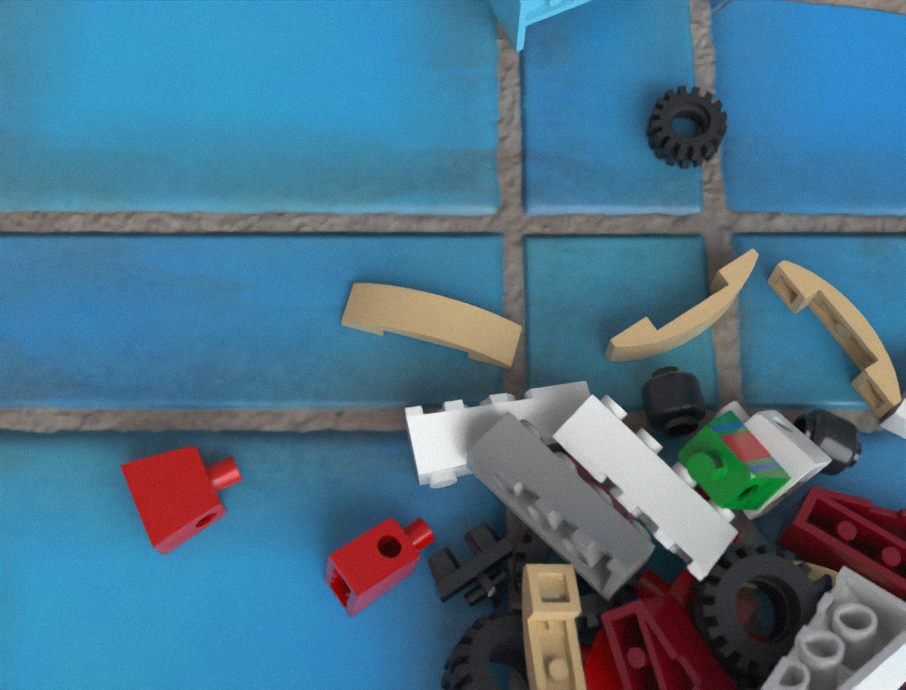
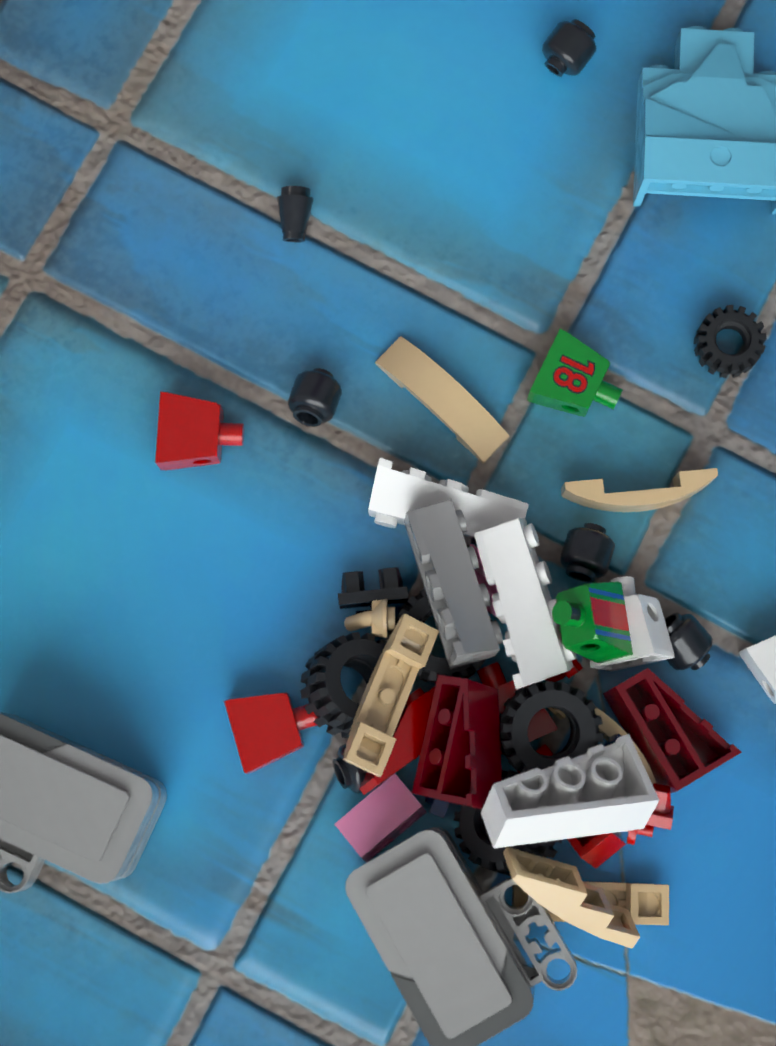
camera: 30 degrees right, 10 degrees up
red torso [324,517,435,618] -> none
tan slope [767,260,901,419] -> none
none -> black cone [277,186,314,243]
none -> black head [288,368,342,427]
none -> tan plate [344,599,395,638]
none -> green torso [527,329,623,417]

